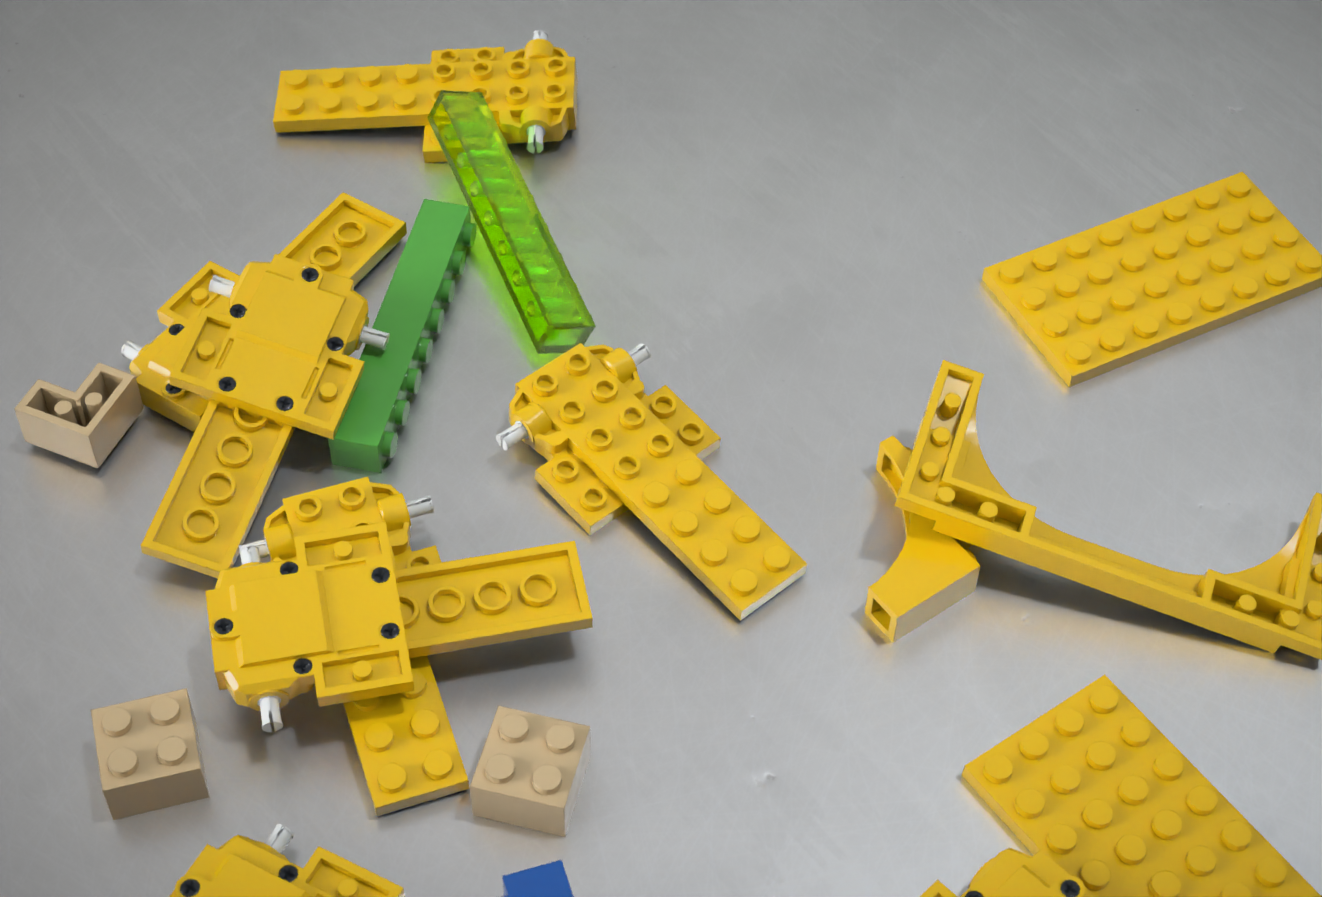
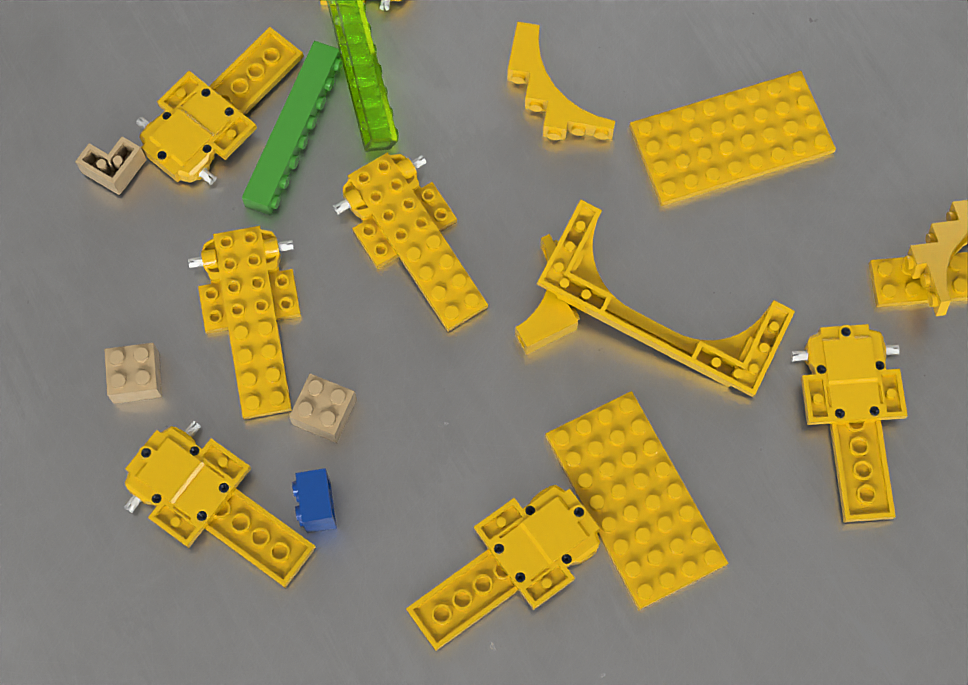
camera: 10 degrees right, 20 degrees up
yellow piece [141,254,390,579] -> none
yellow piece [205,522,593,732] -> none
none -> yellow arch [507,21,615,140]

